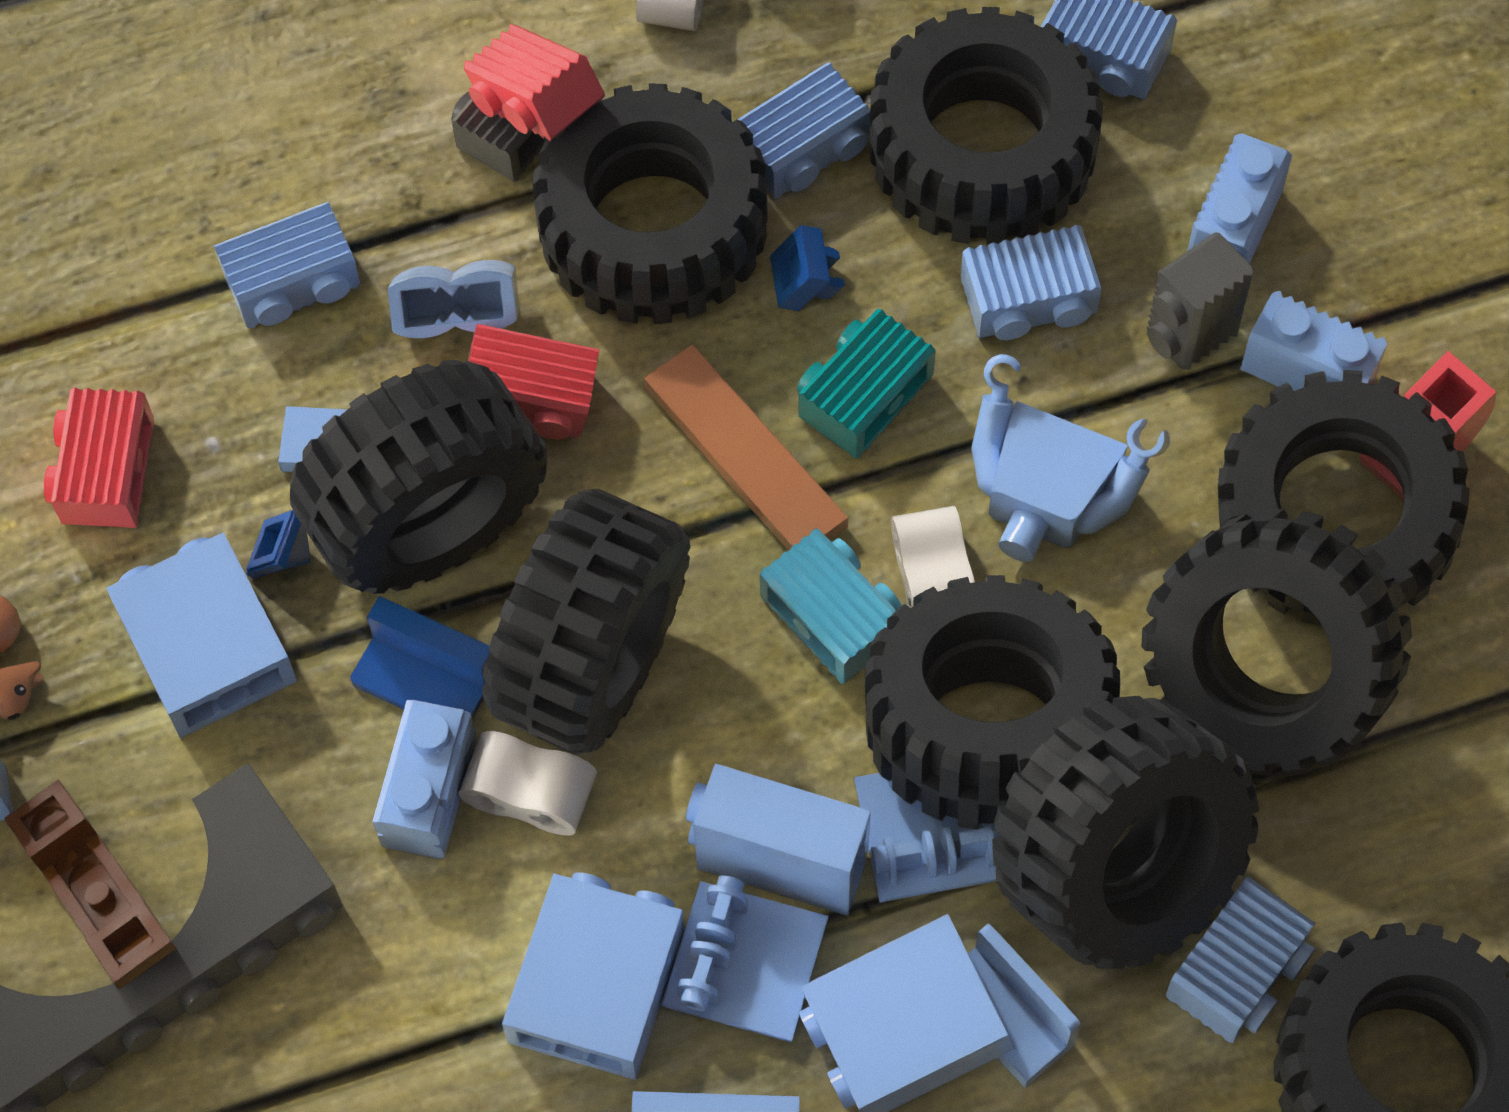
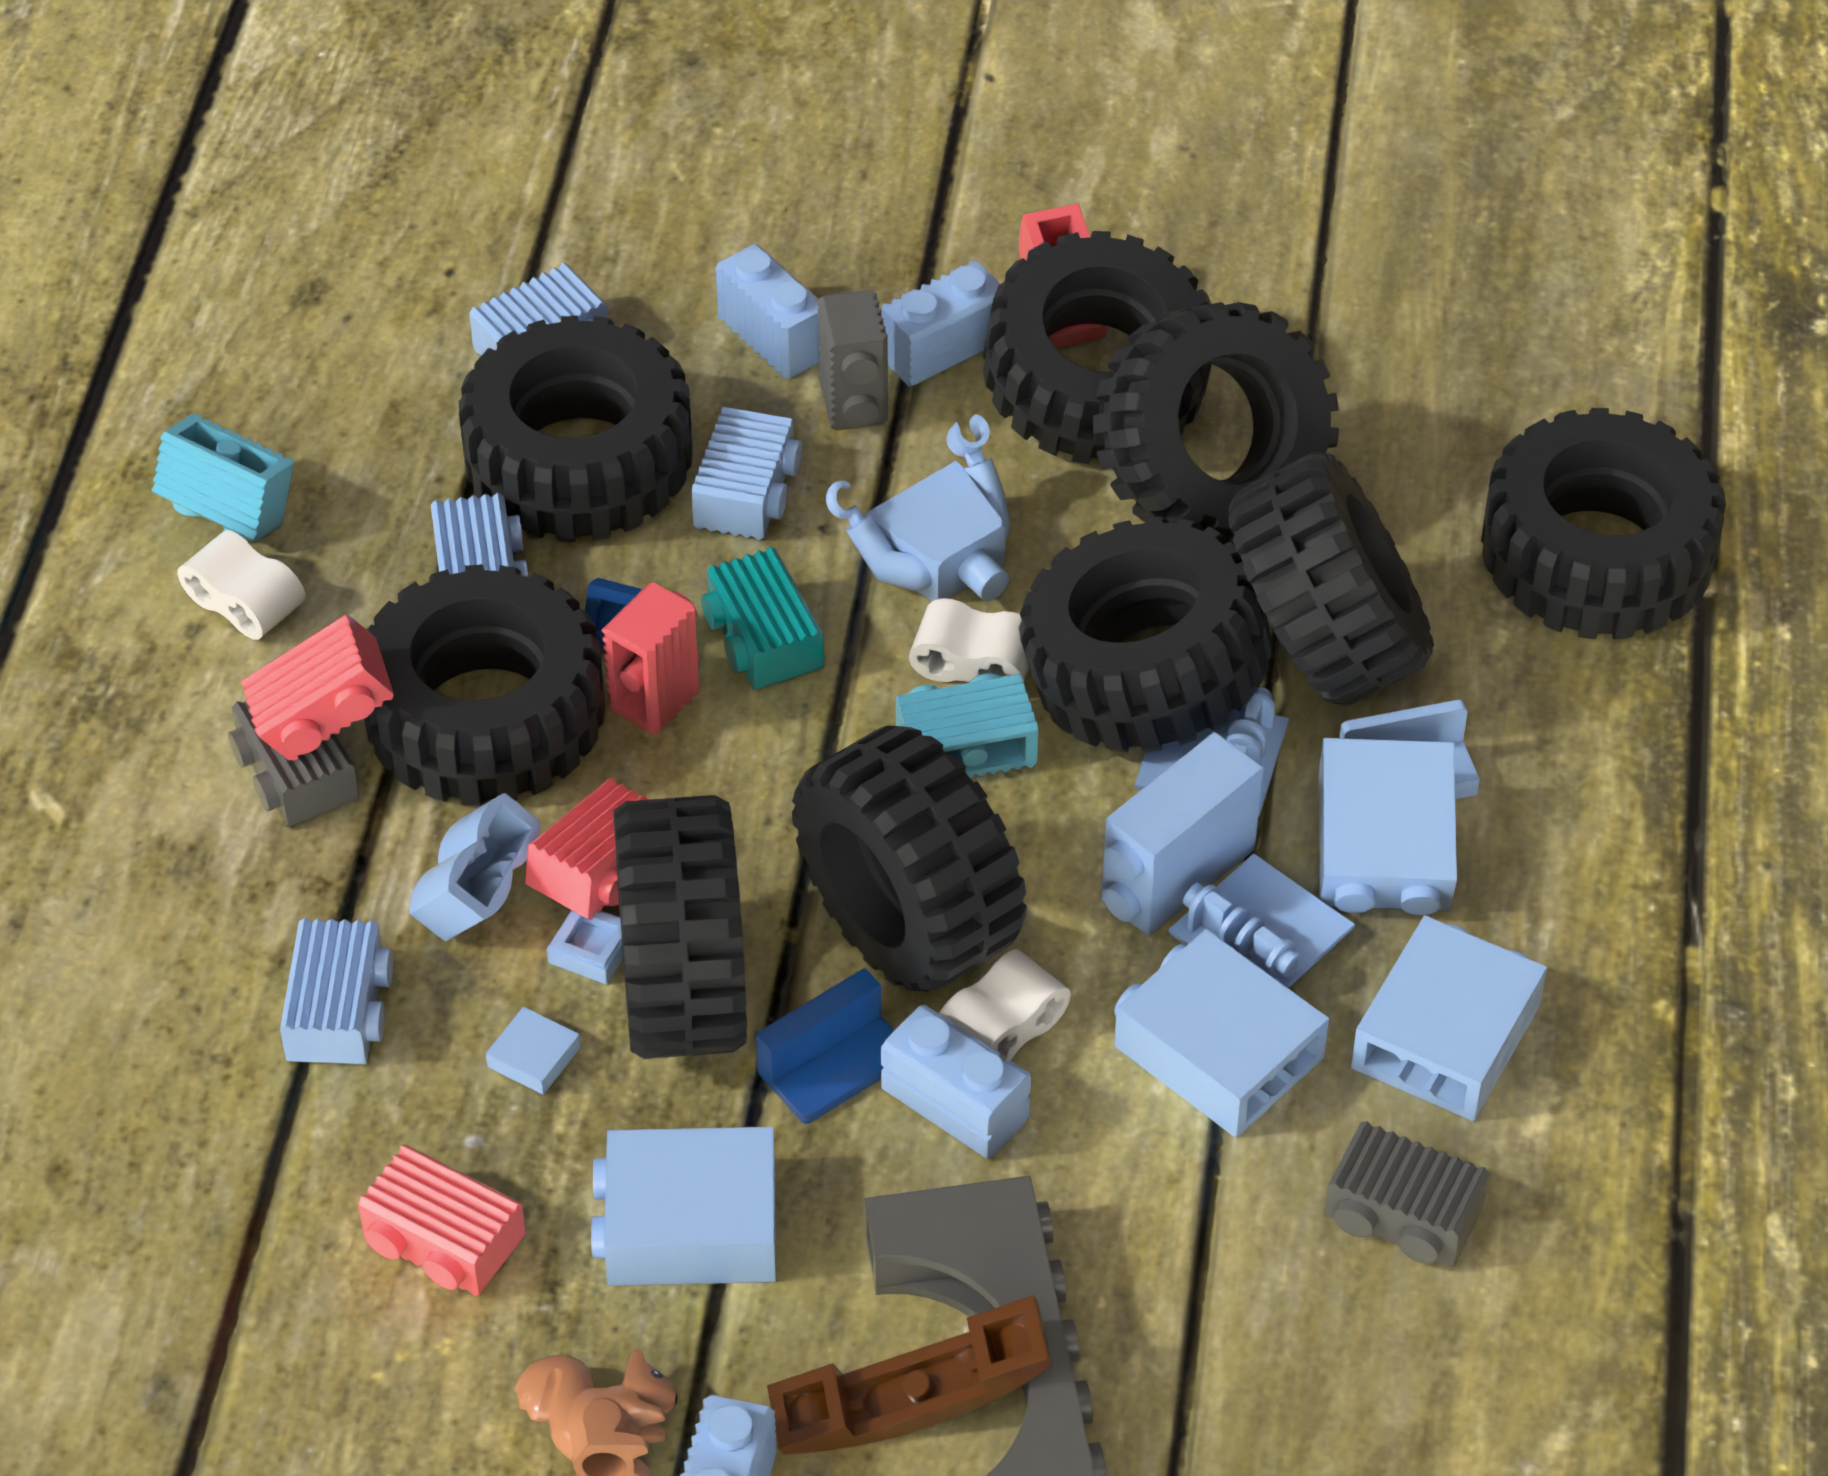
camera: 65 degrees left, 15 degrees down
blue slope [246,510,310,579] -> none
nougat tile [643,344,848,551] -> none
light blue brick [1165,876,1316,1043] -> none
none -> coral brick [601,582,700,734]

